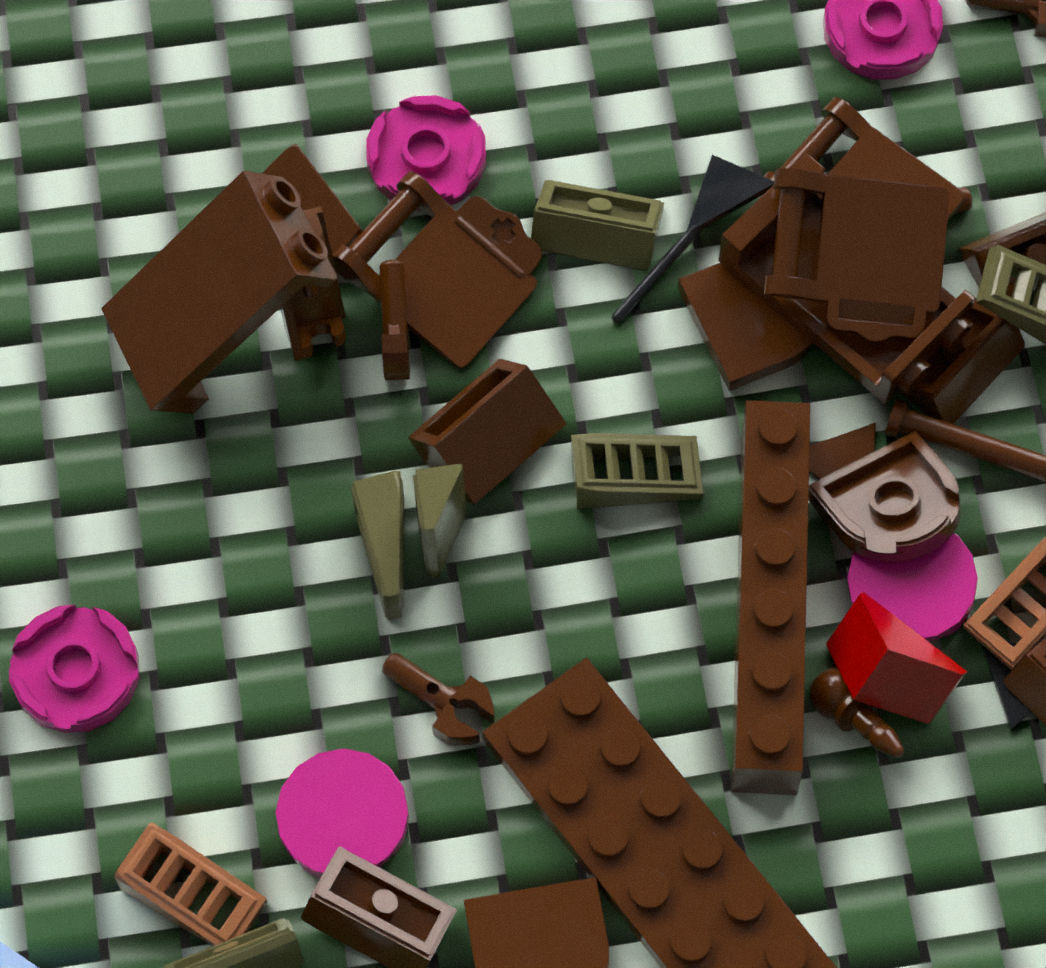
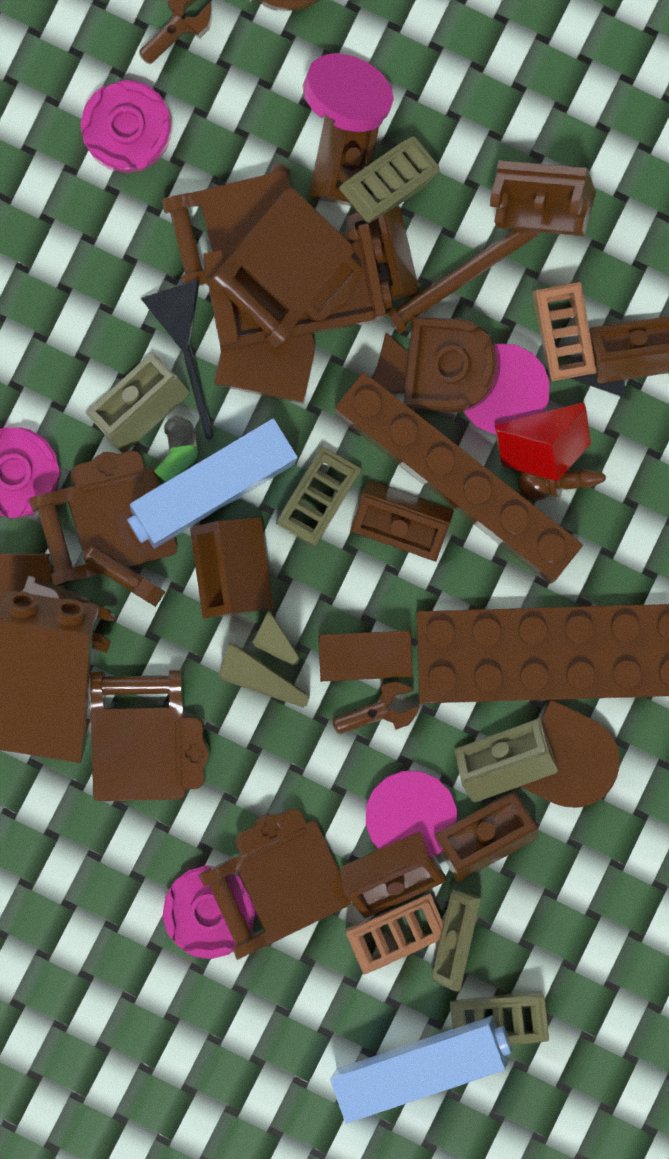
camera: 55 degrees left, 20 degrees up
none -> reddish brown piece [90,670,211,801]
none -> light blue brick [127,418,298,549]
none -> arm [154,416,198,482]
none -> reddish brown piece [198,808,351,960]
none -> reddish brown slope [318,630,412,682]
none -> reddish brown slope [340,832,447,918]
none -> reddish brown slope [350,480,454,562]
none -> olive slope [454,718,558,802]

